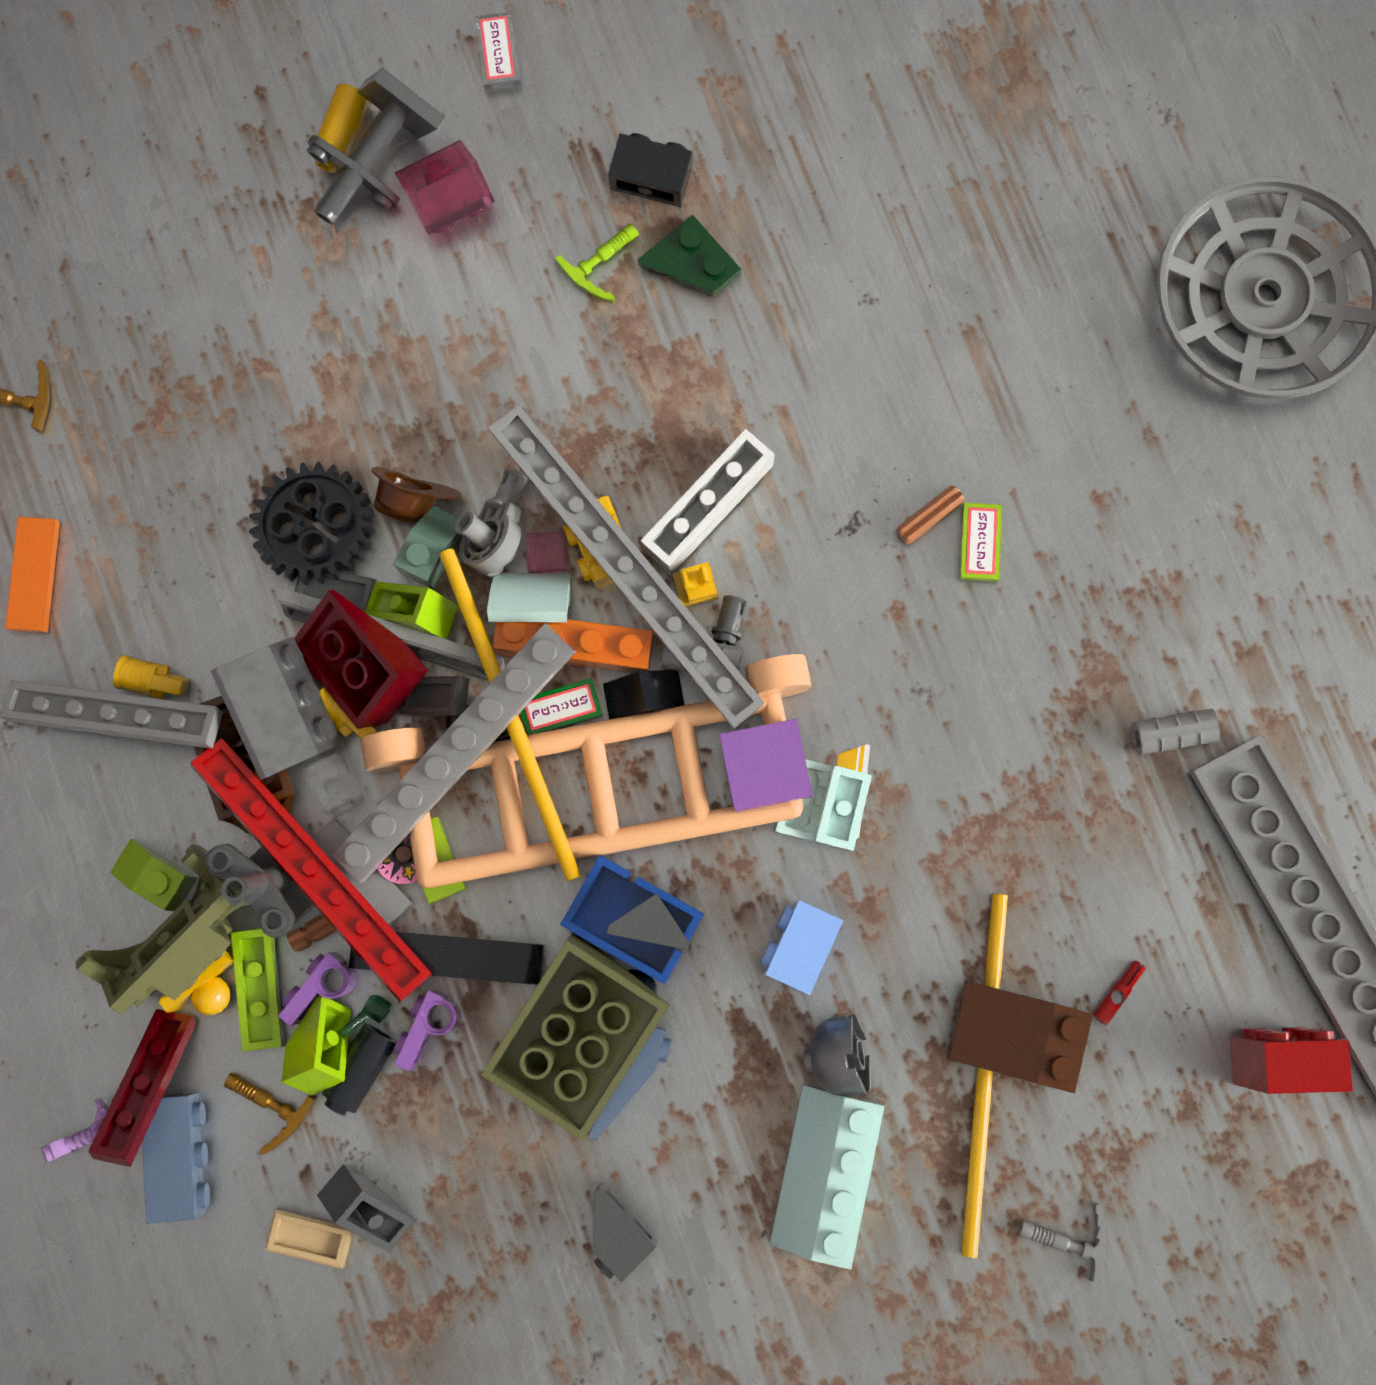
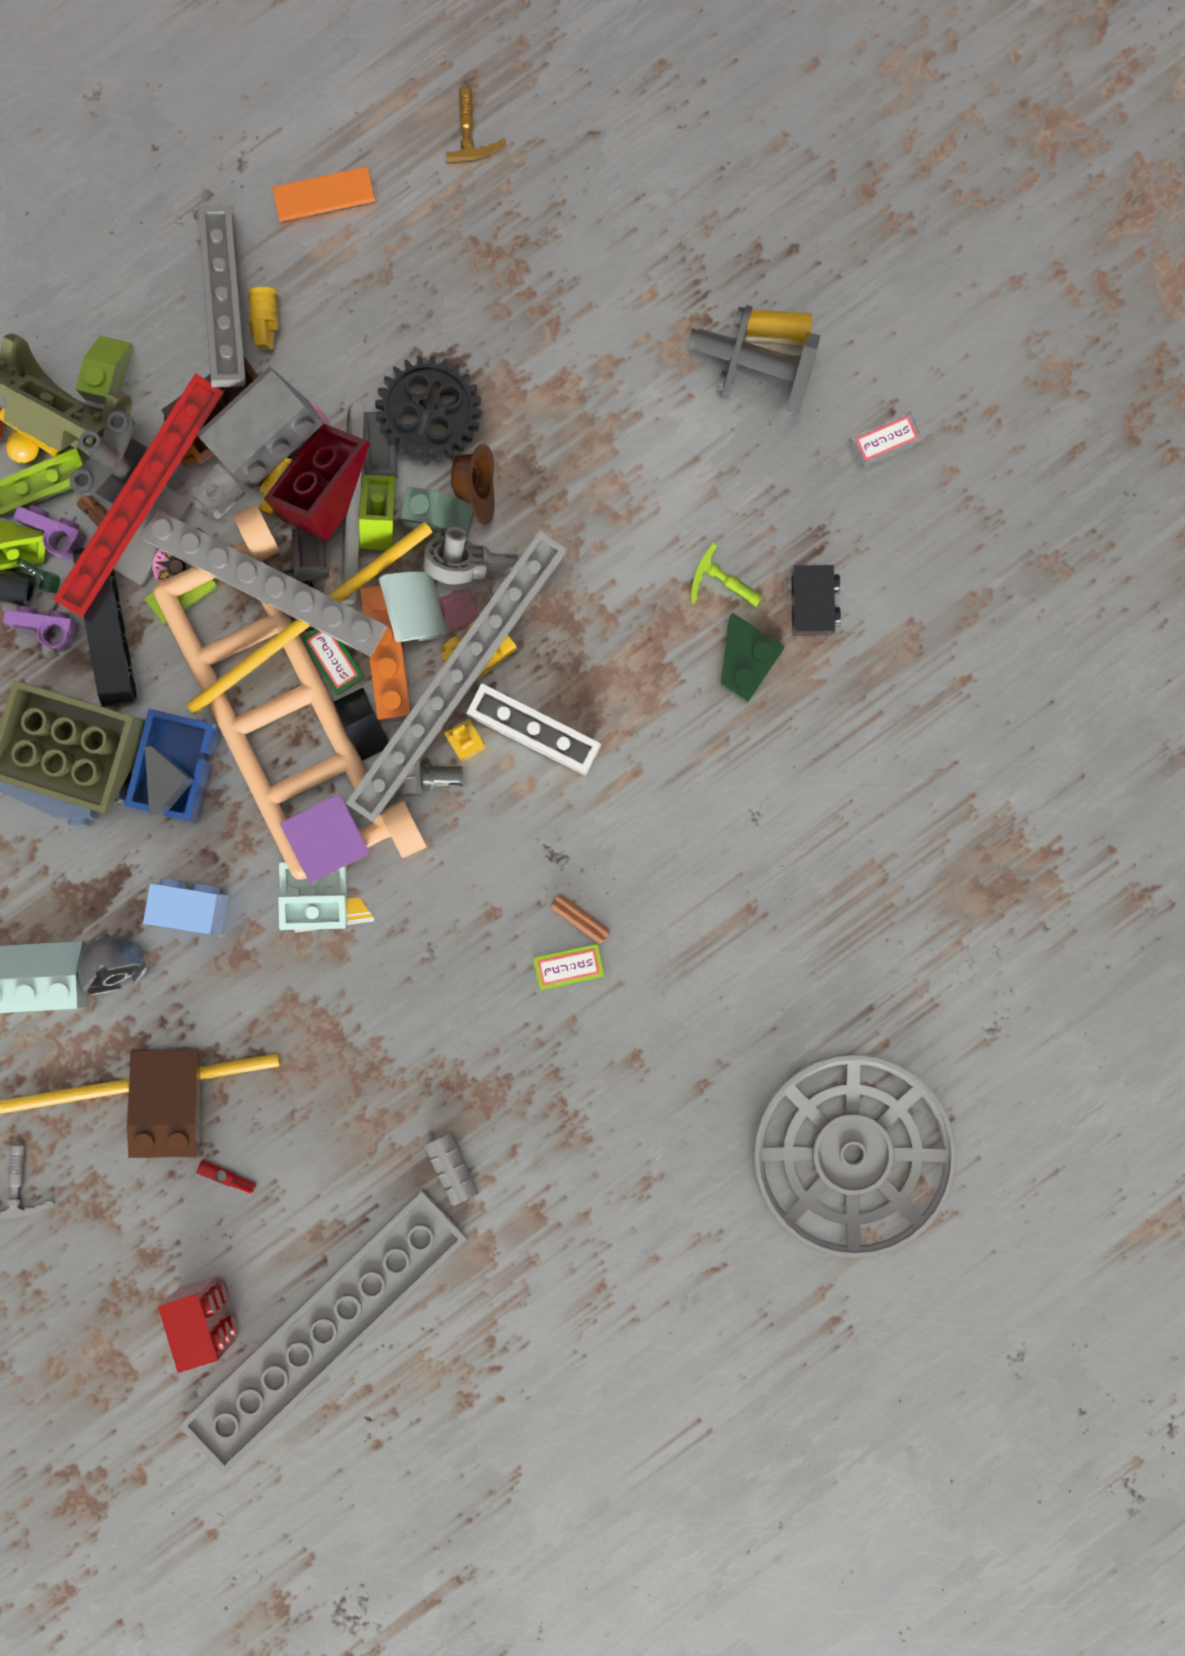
camera: 70 degrees right, 5 degrees up
clear pink slope [395,140,495,235] -> none

